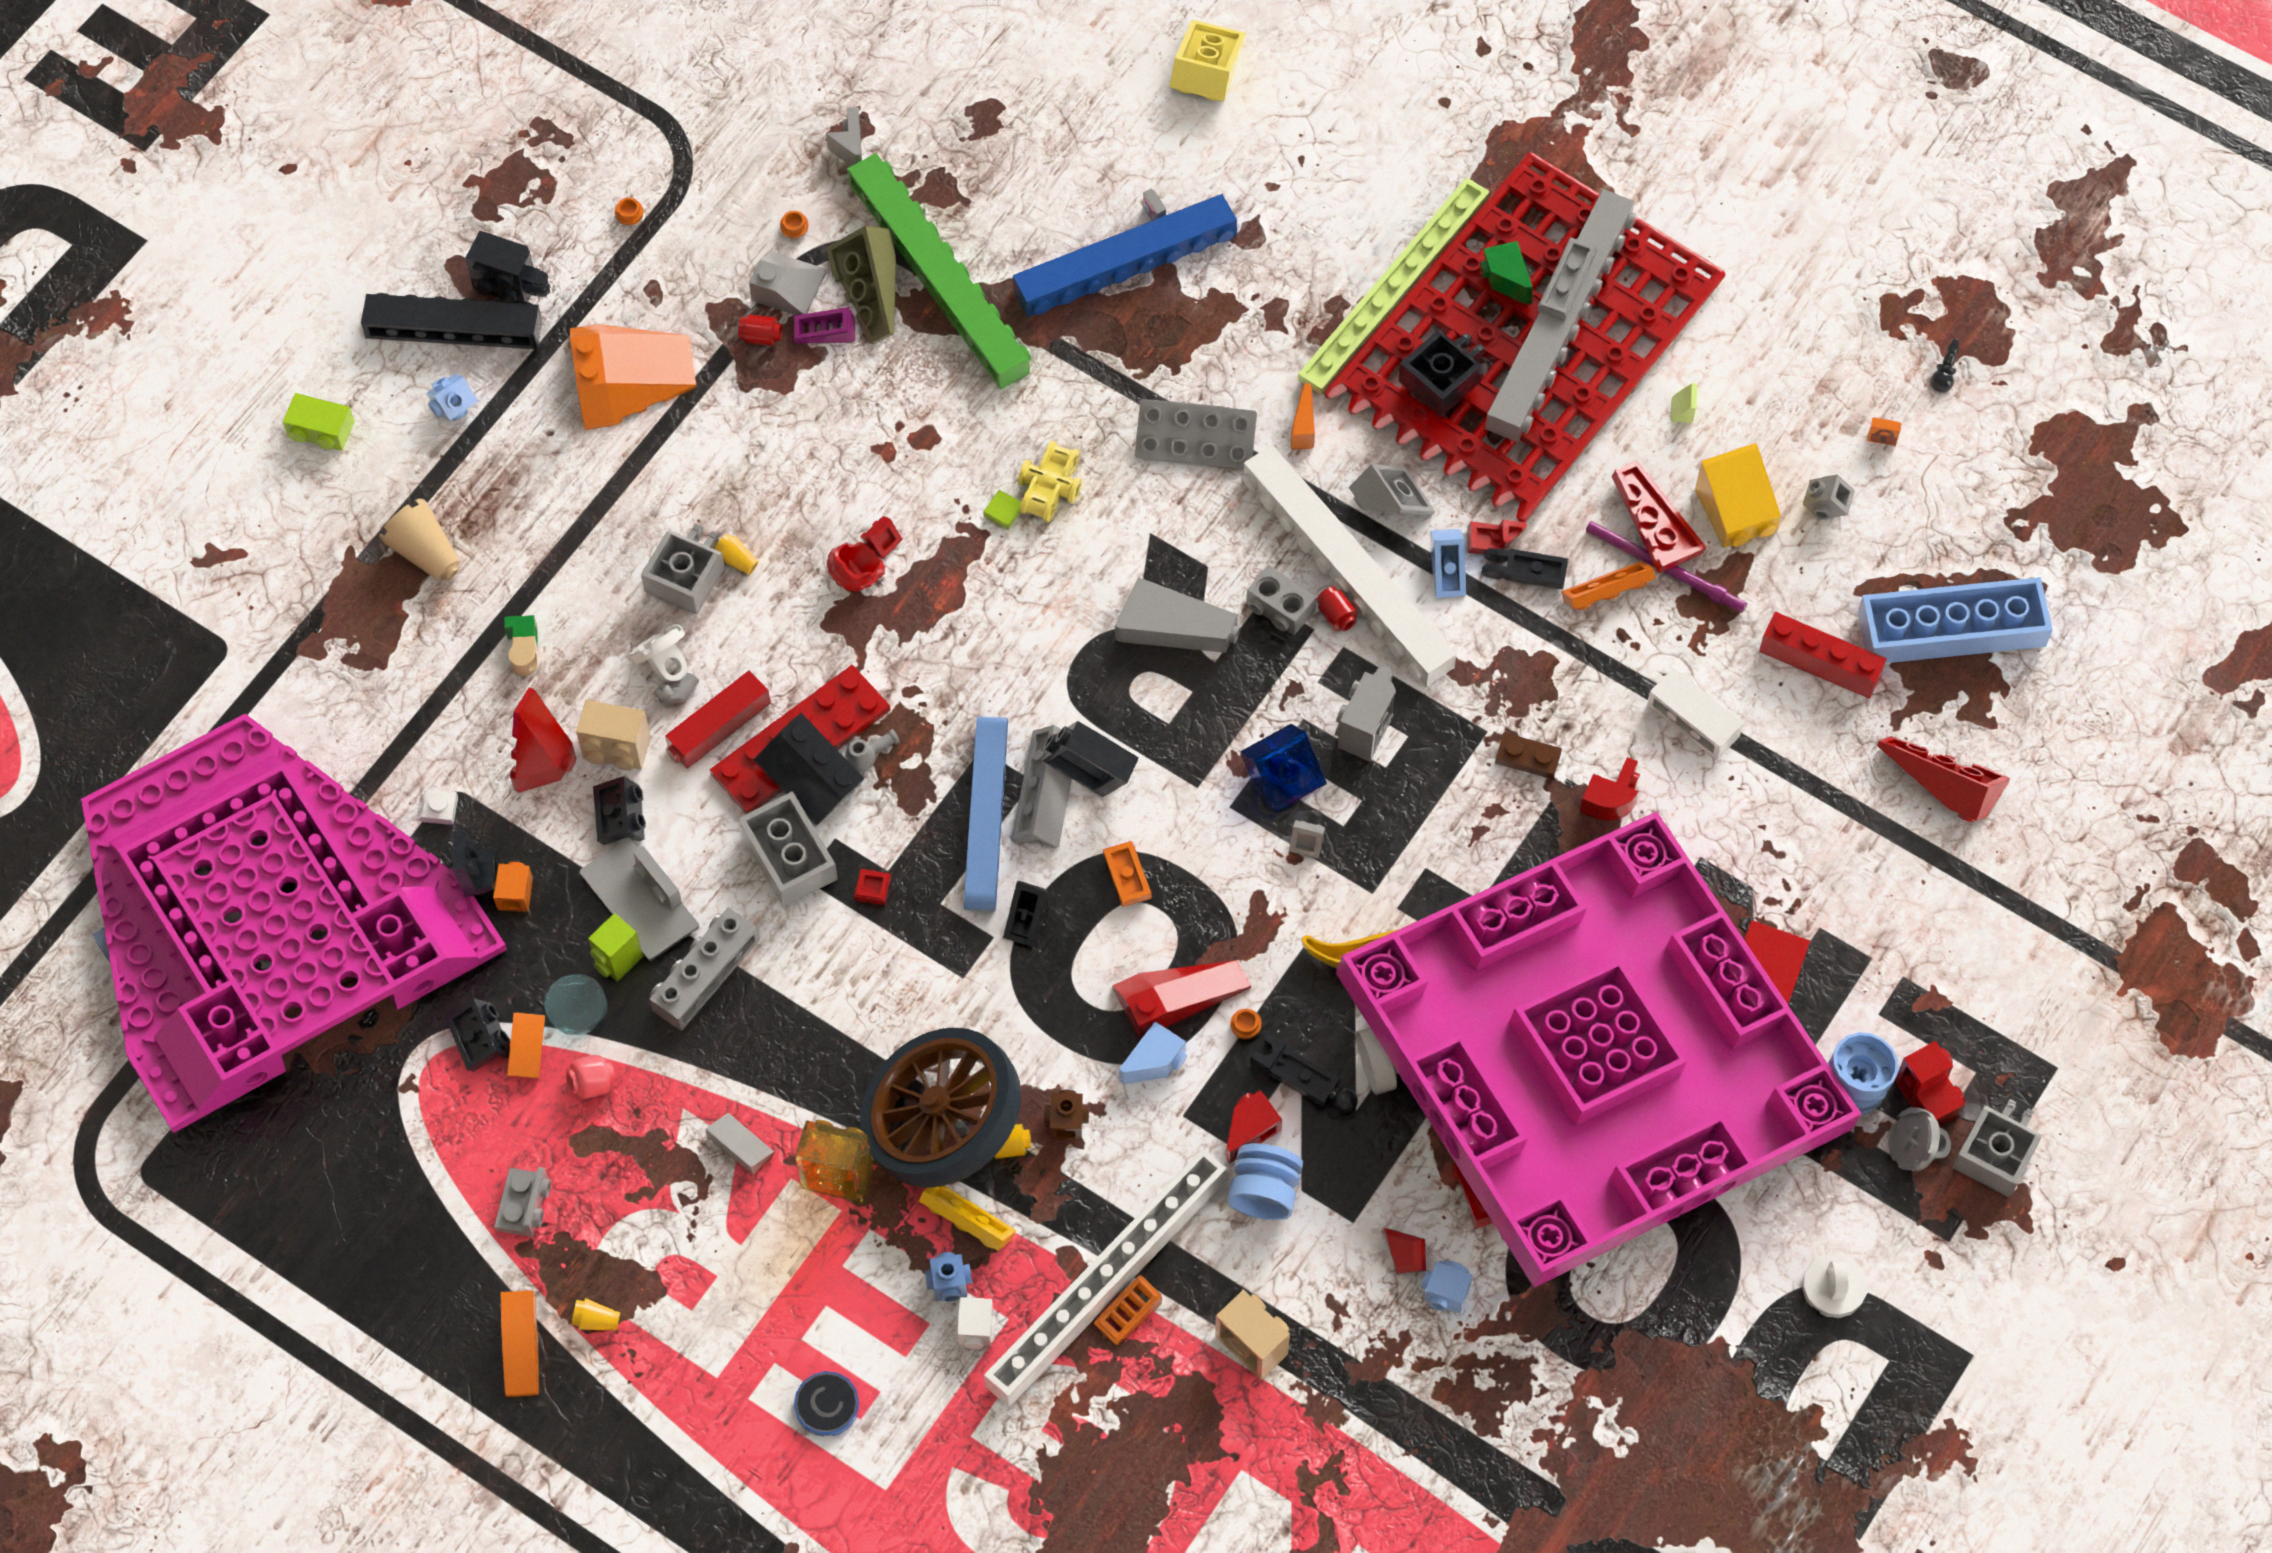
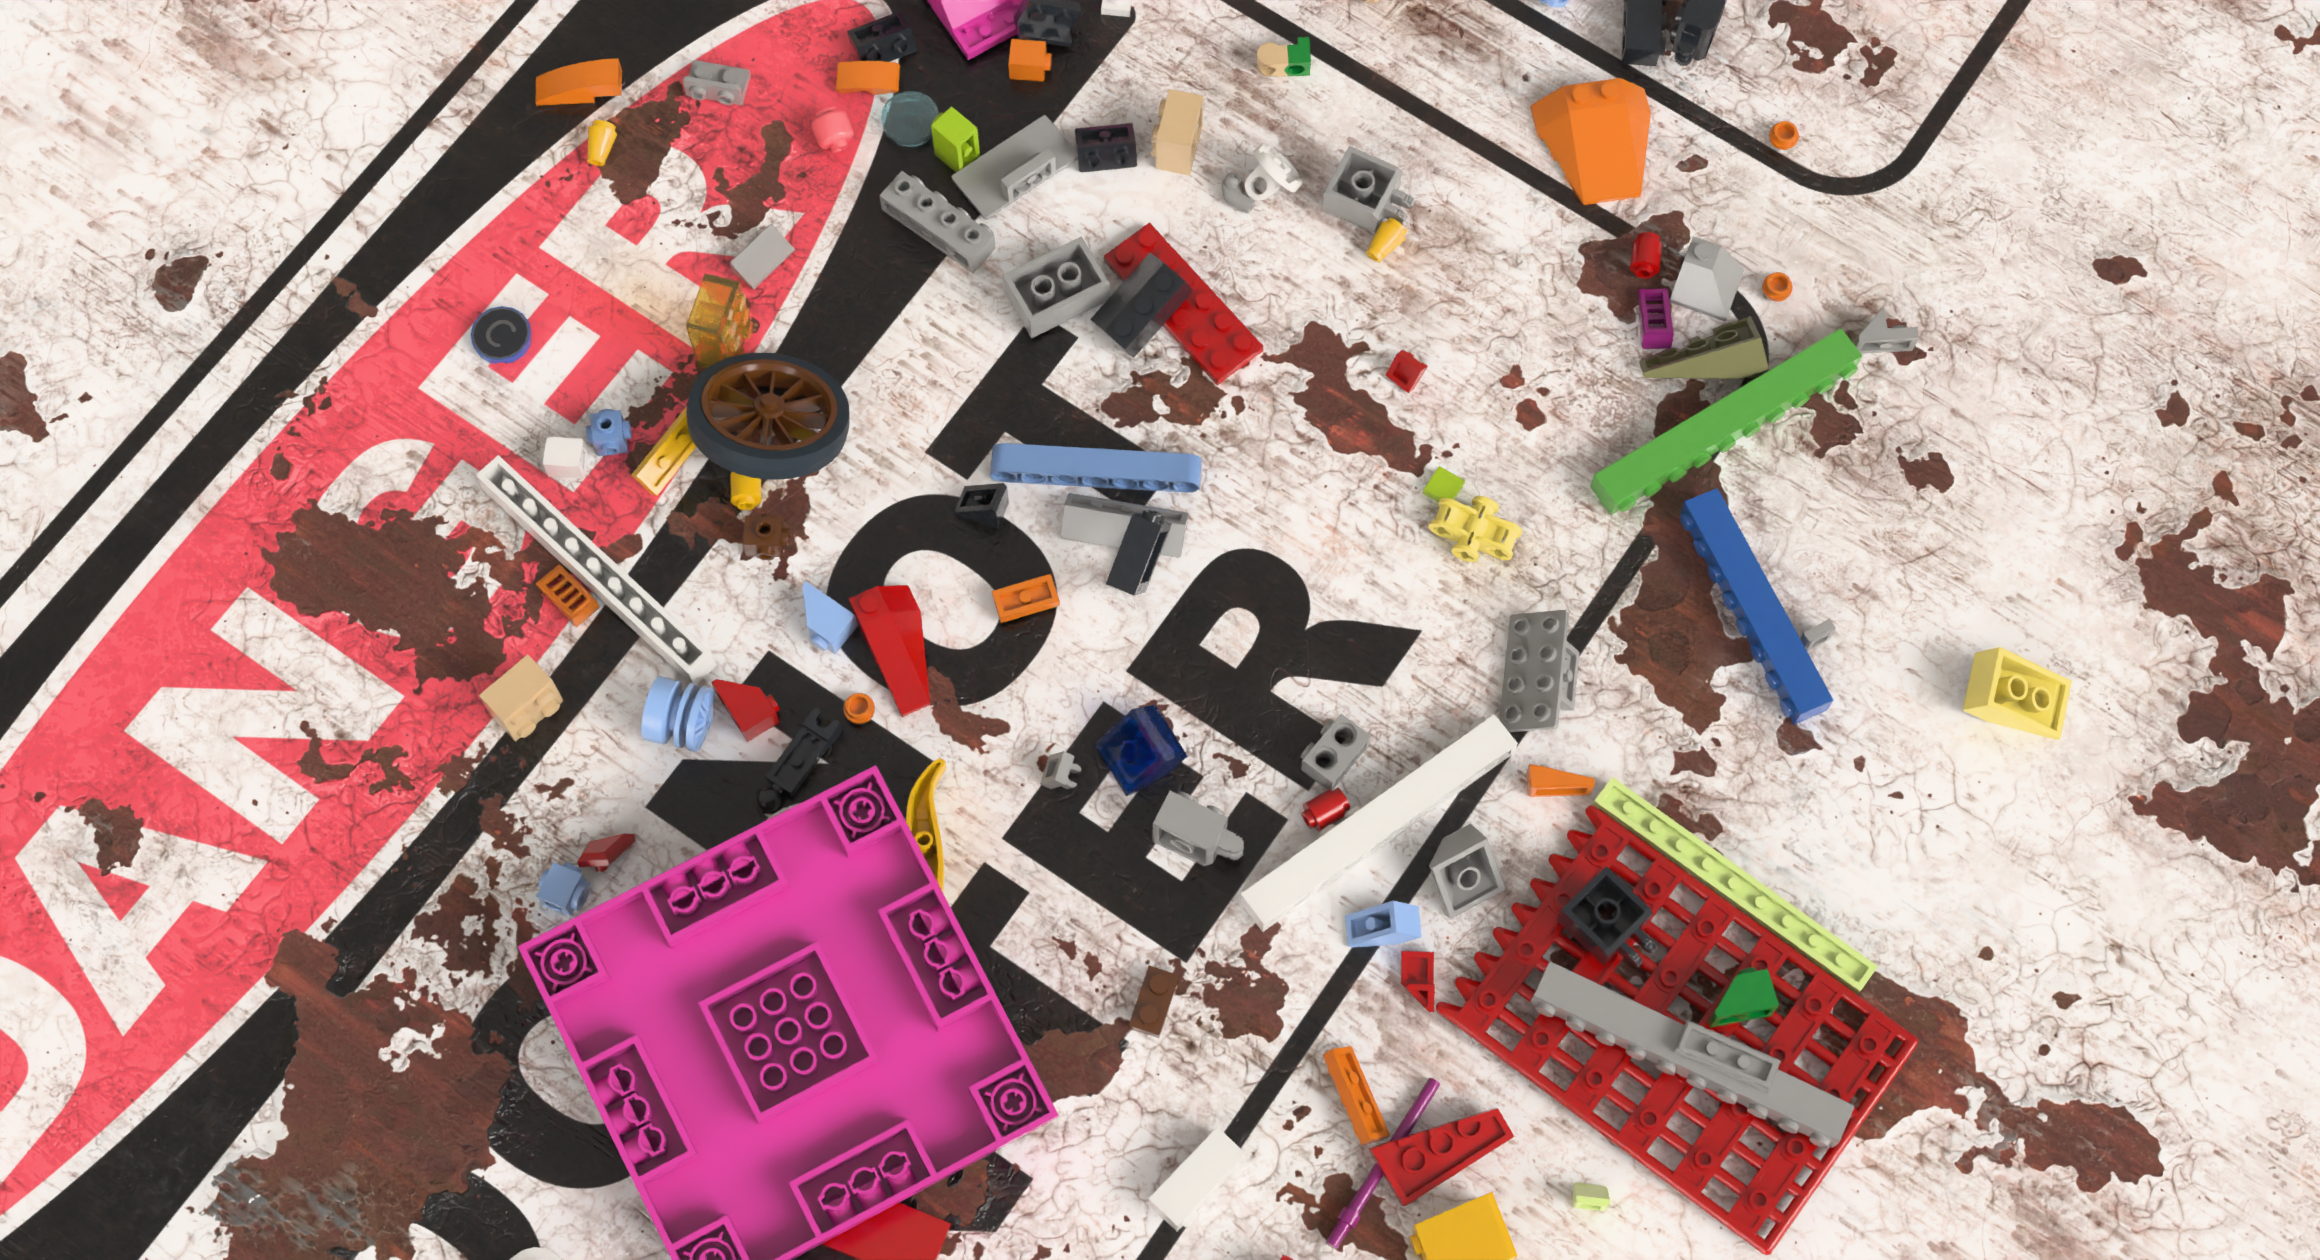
camera: 90 degrees right, 5 degrees up
red wedge [510,687,577,793] -> none
red brick [665,670,771,769] -> none
red hair [826,542,885,592] -> none
light grey bar [845,729,900,772] -> none
red tile [854,869,891,906] -> none
light grey slope [1115,577,1241,653] -> none
black hinge [1481,548,1569,590] -> none
red brick [1580,757,1641,821] -> none

